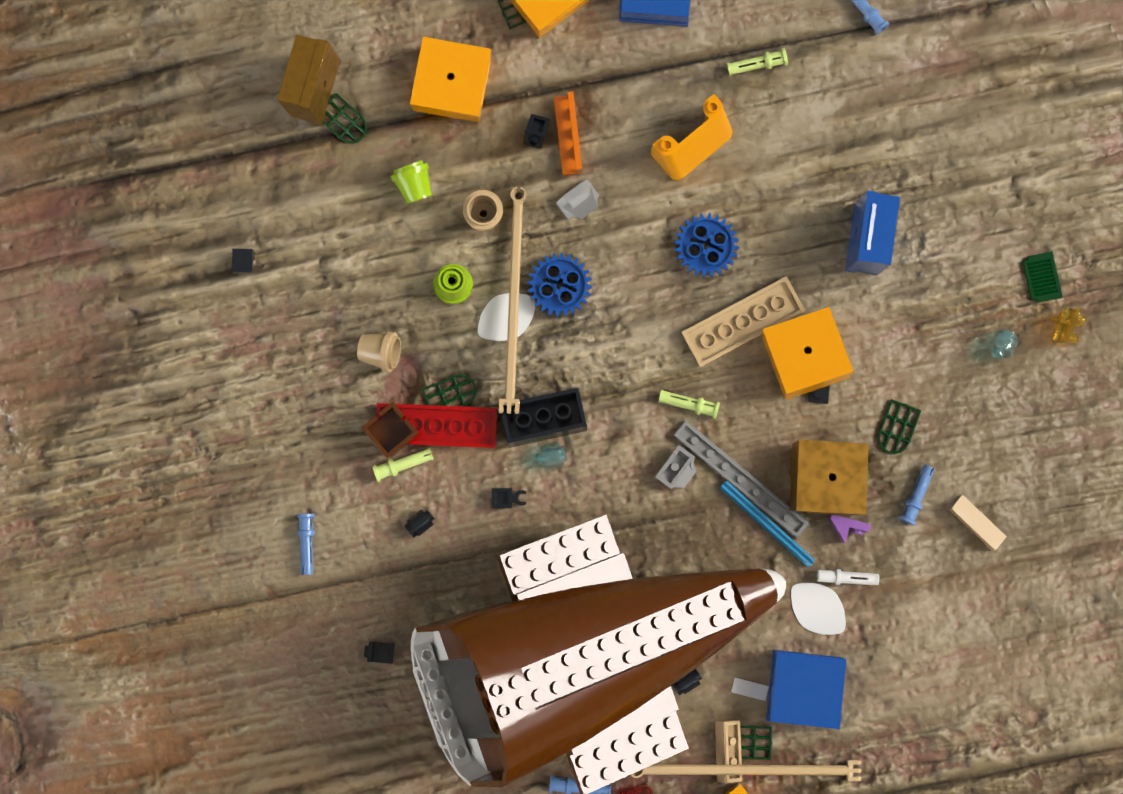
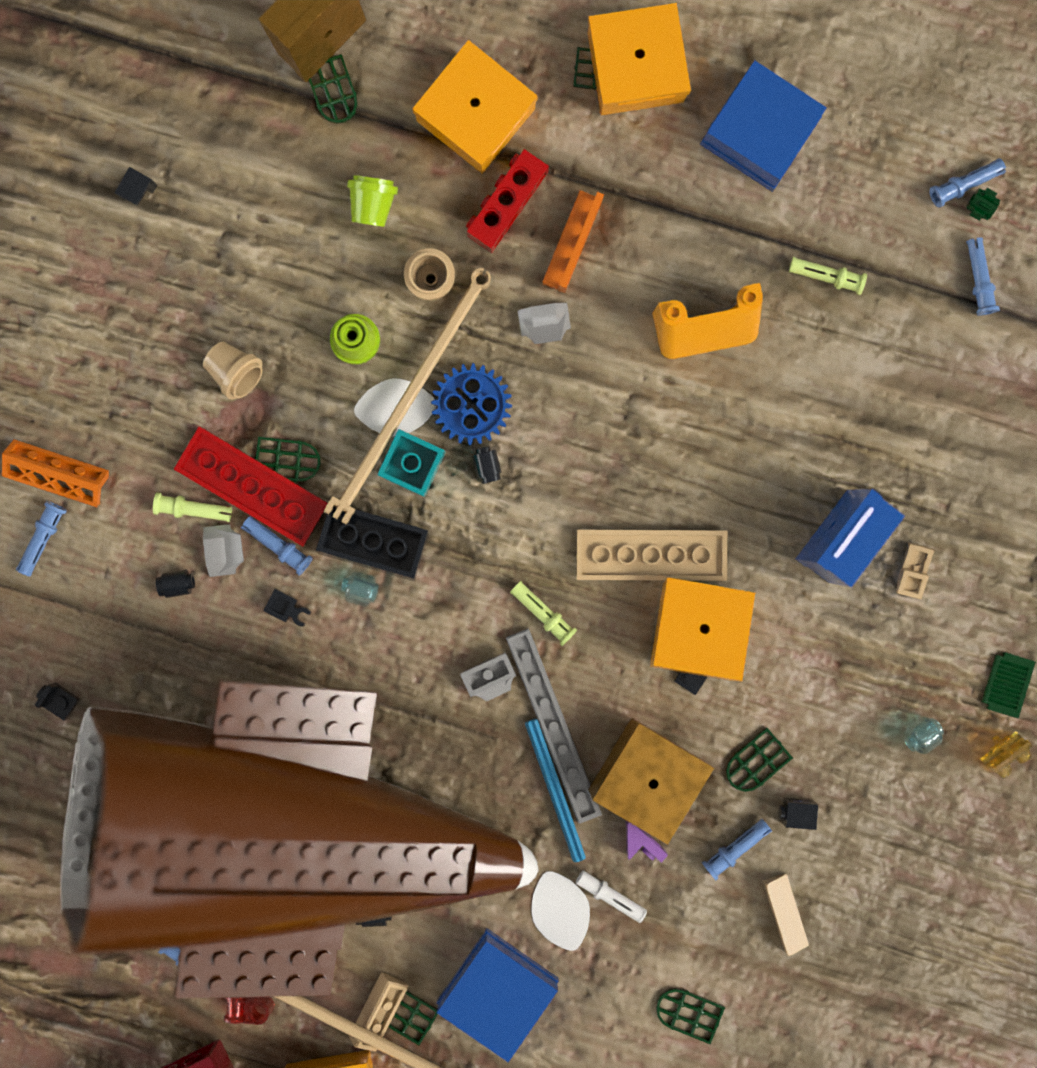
camera: 30 degrees right, 5 degrees up
reddish brown piece [361,401,420,459] -> none
black bracket [523,114,550,148] -> none
blue gear [674,213,739,278] -> none
white sticker [731,678,769,701] -> none
none -> orange fence [2,439,109,507]
none -> light grey slope [203,524,244,577]
none -> medium blue pin [241,516,313,576]
none -> teal brick [377,429,446,497]
none -> red brick [466,149,549,254]
none -> black brick [472,446,502,484]
none -> dark green window [656,988,725,1045]
none -> black brick [778,798,818,830]
none -> tan slope [896,542,934,599]

